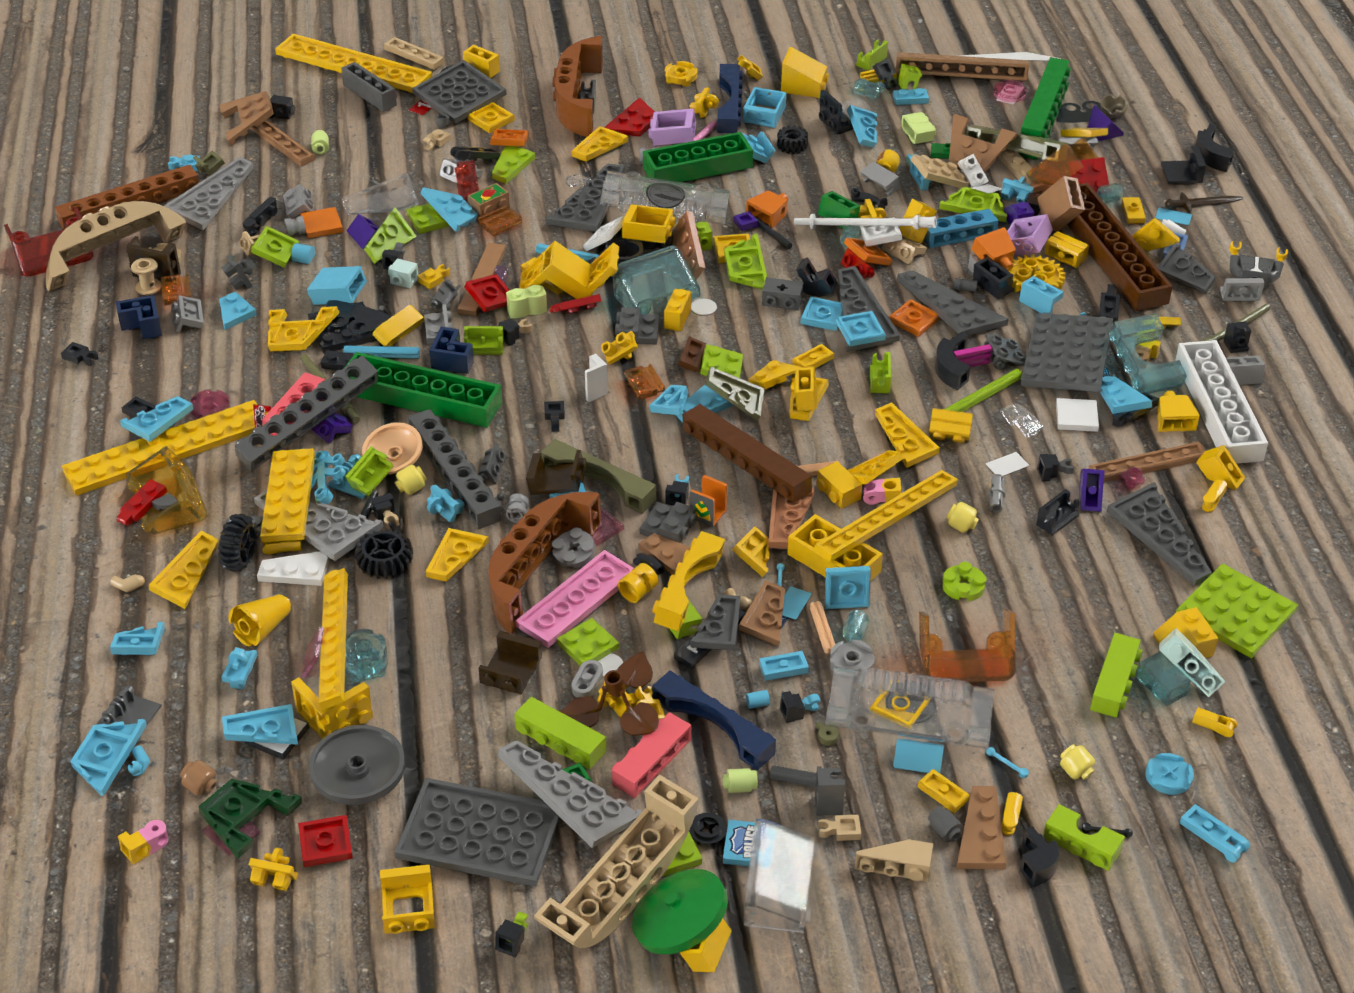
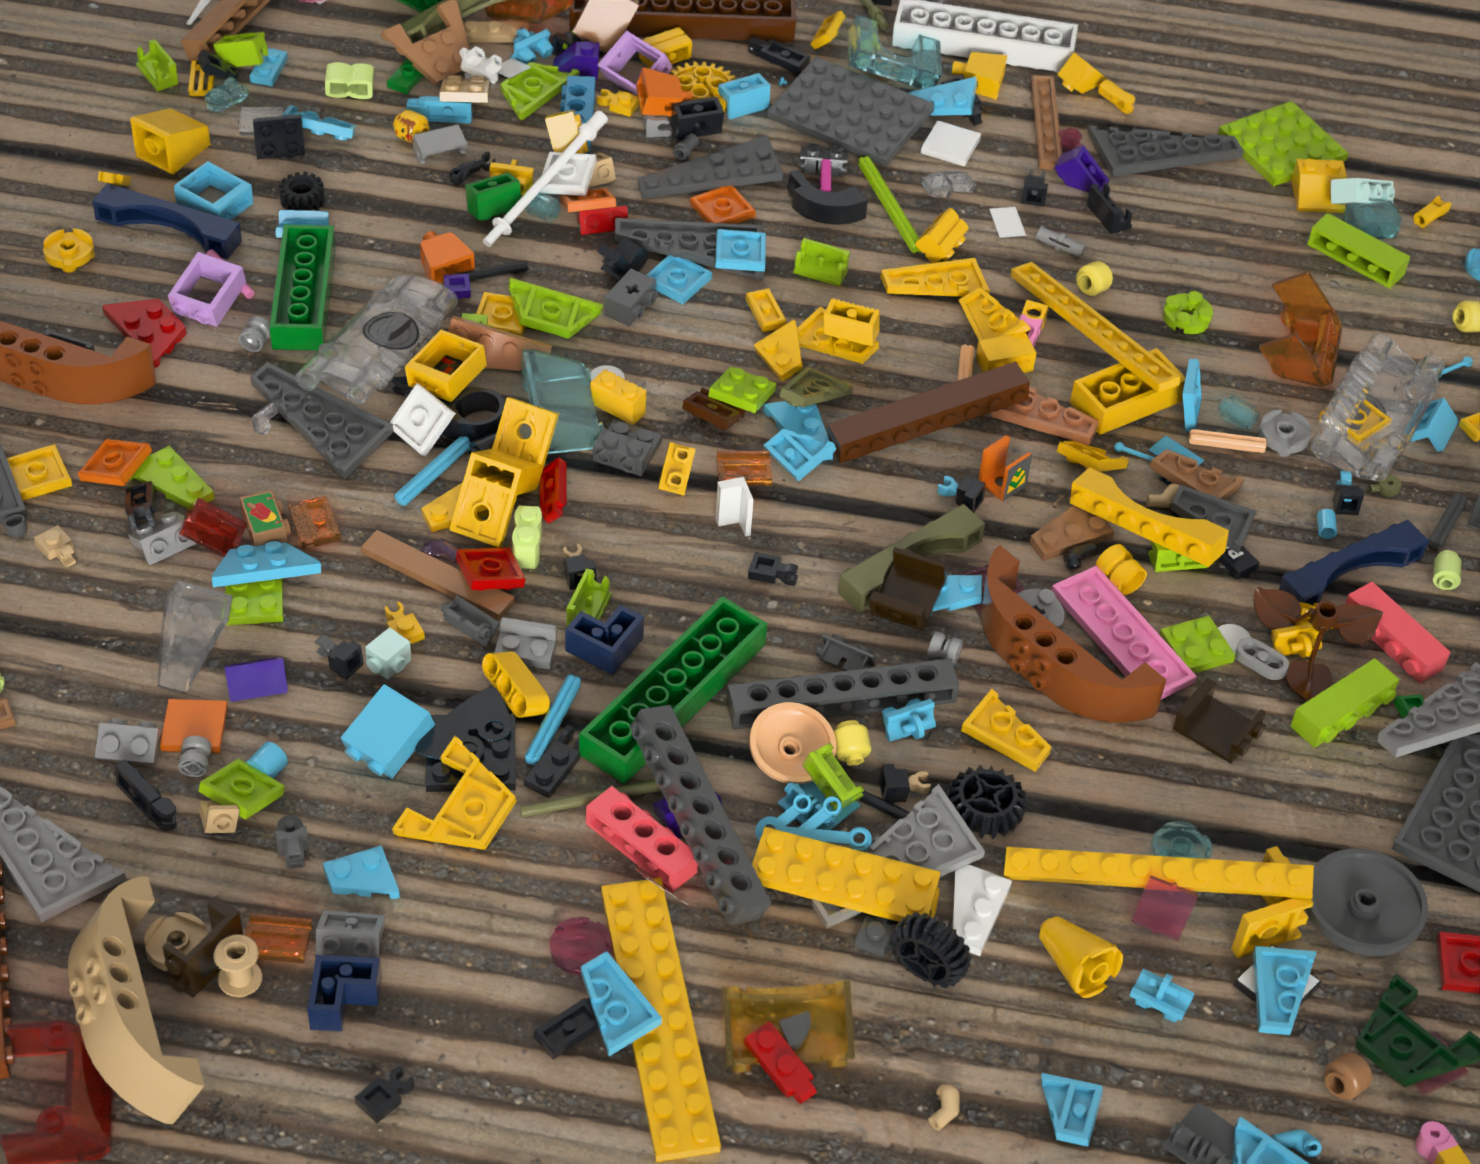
camera: 75 degrees left, 5 degrees up
yellow wing [149,531,219,609] -> none
lime wing [364,207,417,264] -> none
yellow wing [572,126,628,161] -> none
dark grey plate [640,502,698,543] -> none
yellow hips [689,87,719,118] -> none
medium azure plate [759,651,809,681] -> none

